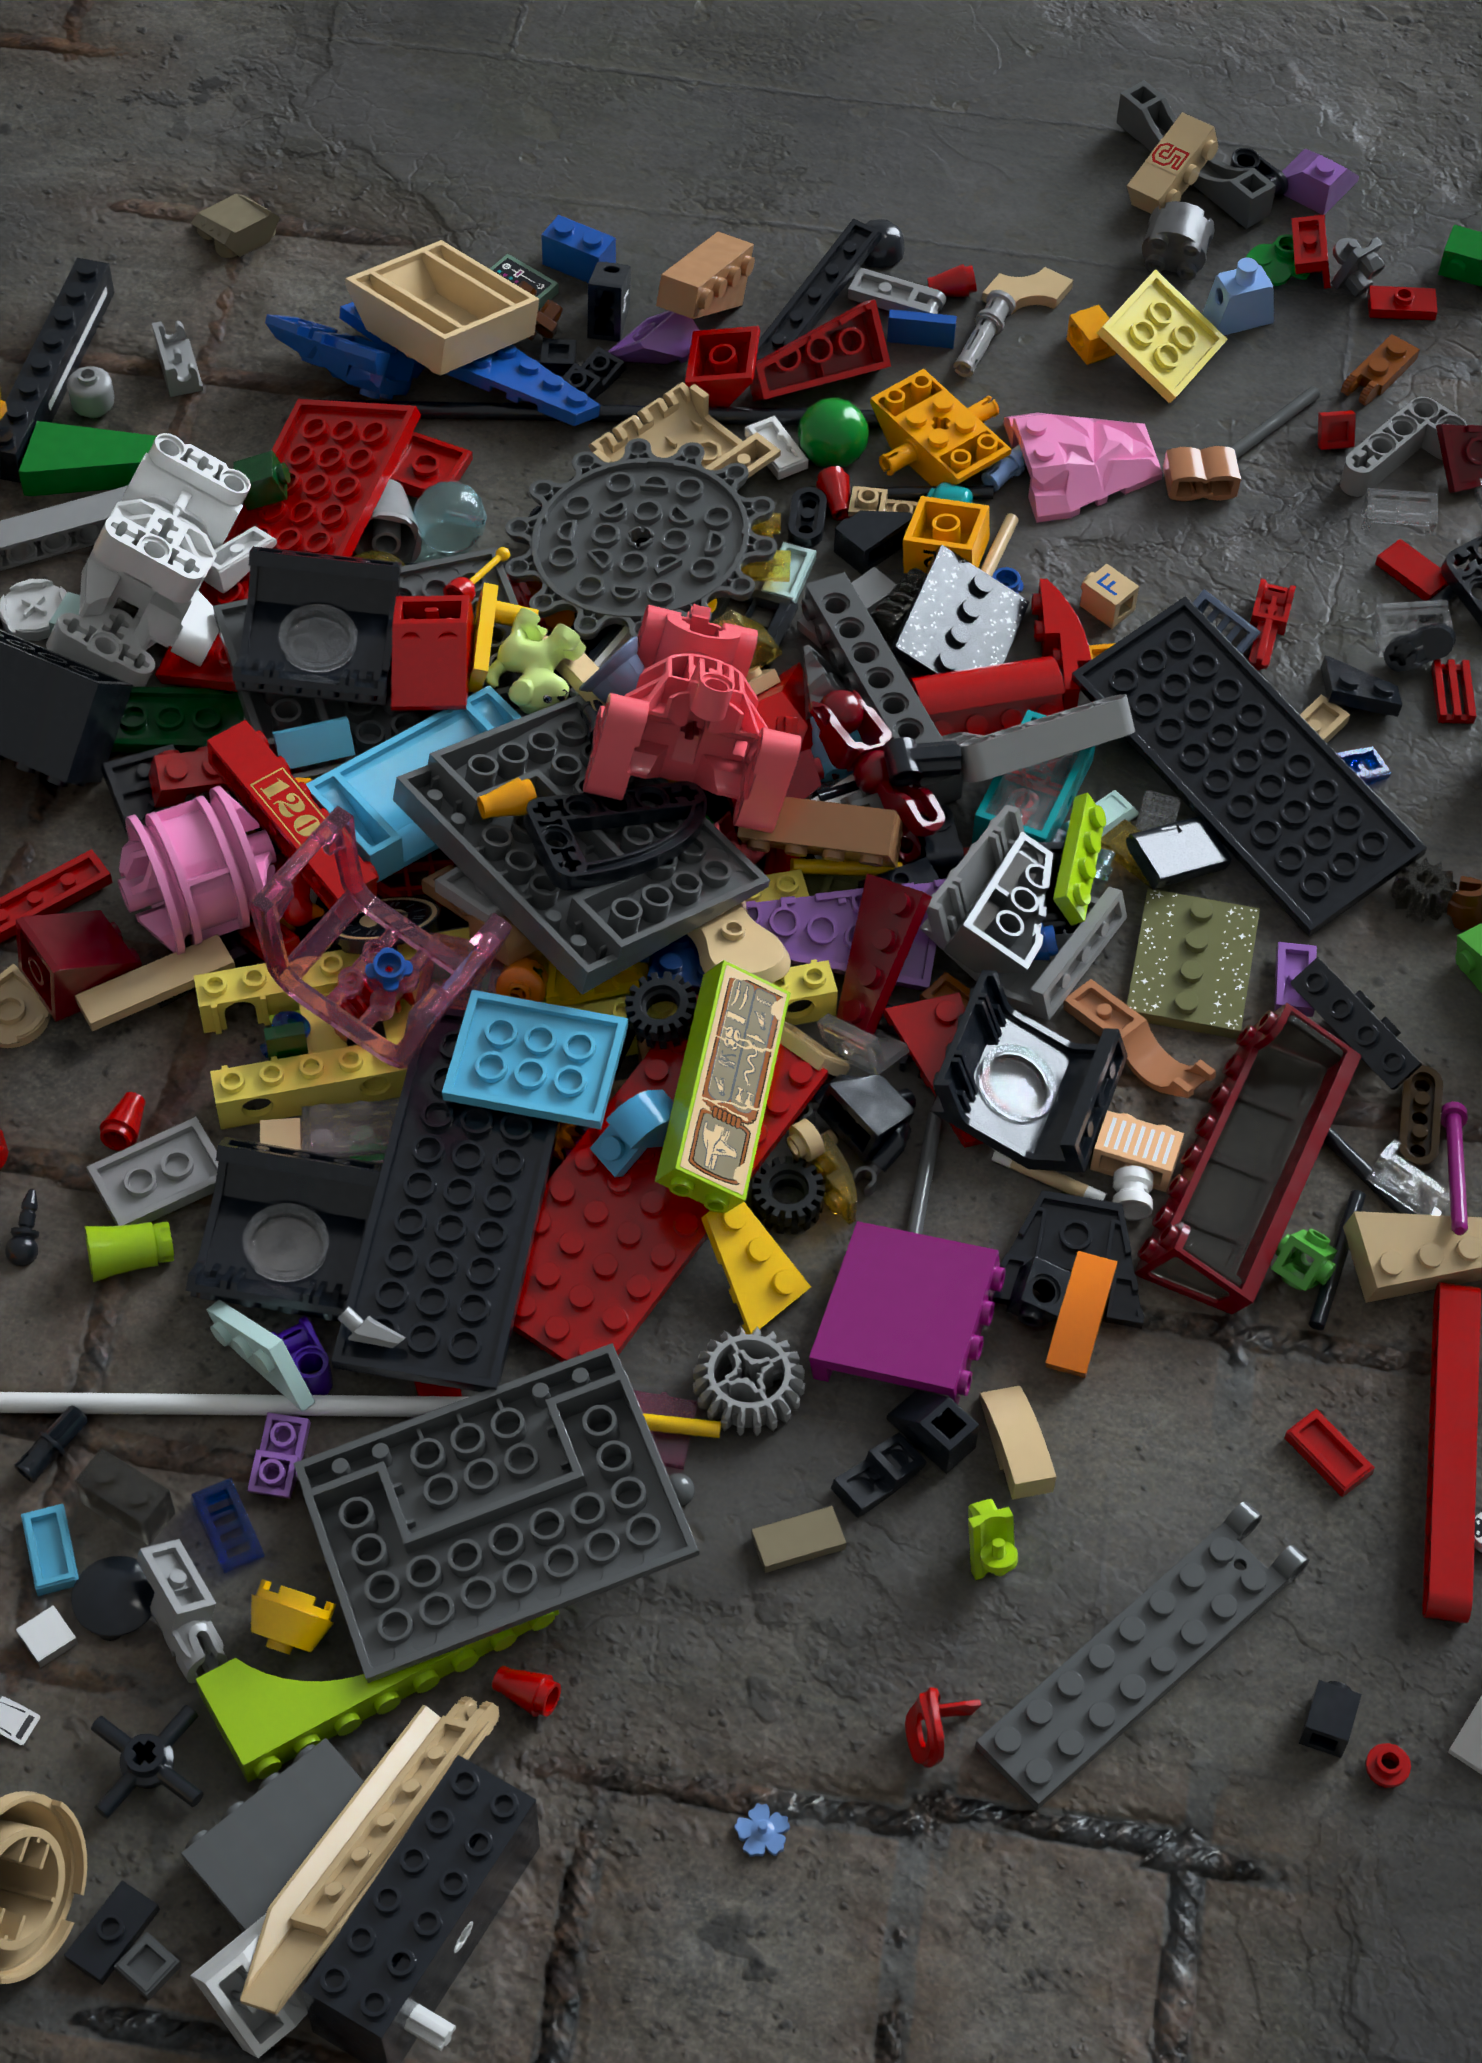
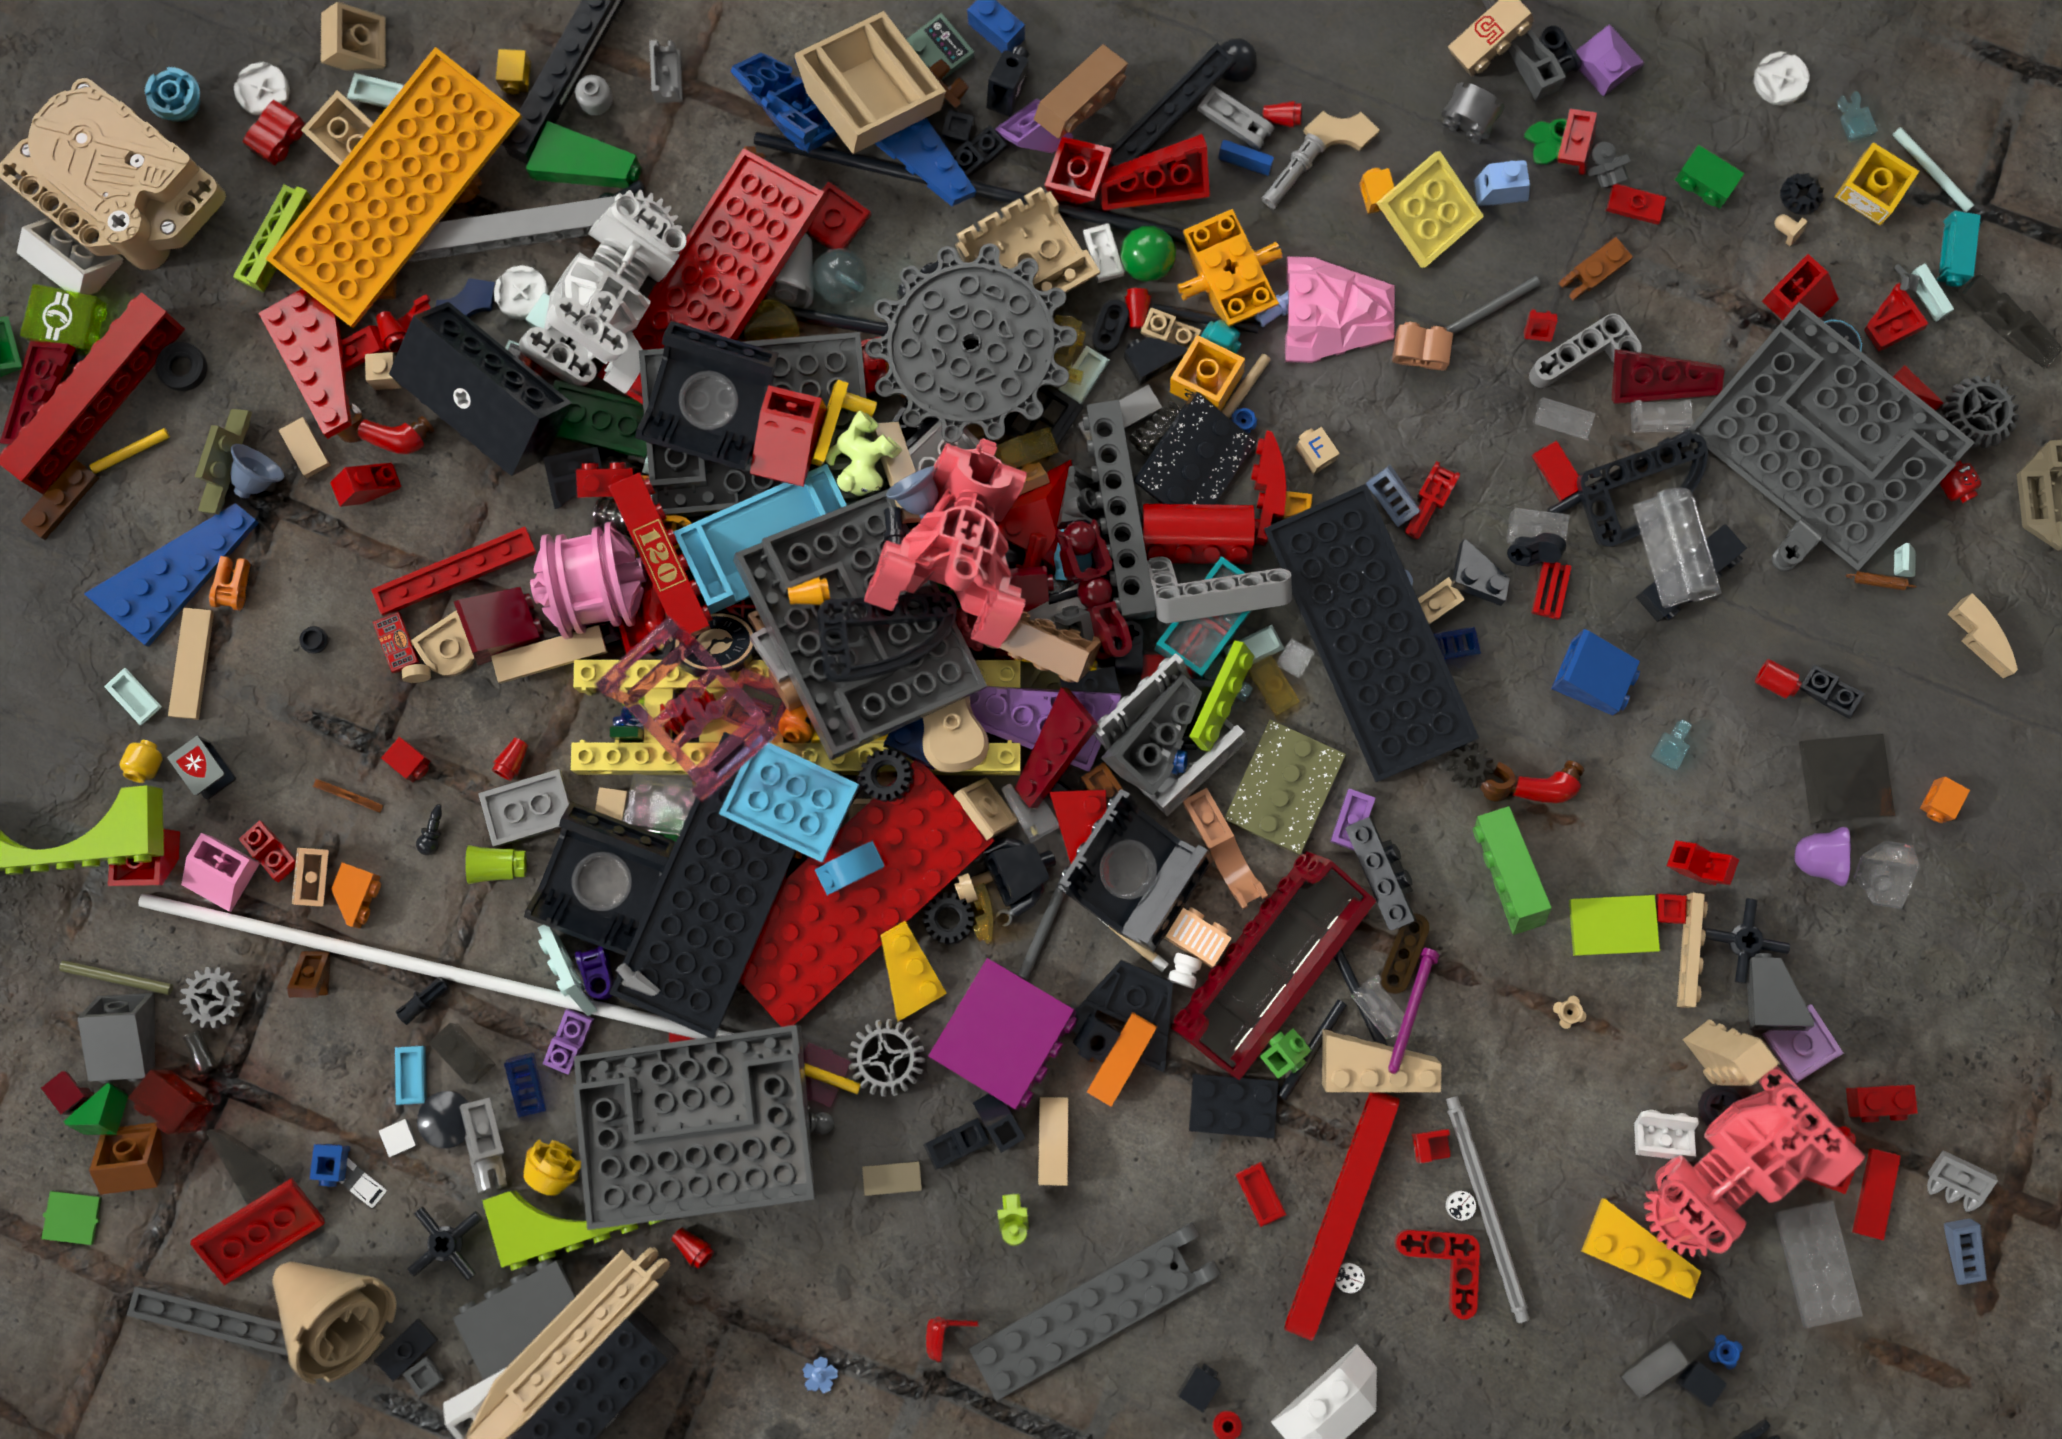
camera: 15 degrees right, 25 degrees up
white slope [204,526,277,593] -> none
dark green brick [233,450,291,511] -> none
medium azure tile [272,716,355,769] -> none
blue plate [365,947,413,992] -> none
hinge [443,547,510,602] -> none
brick [655,960,791,1213] -> none
black piece [883,737,962,787] -> none
piece [1126,816,1232,889] -> none
none -> black plate [1188,1074,1278,1139]

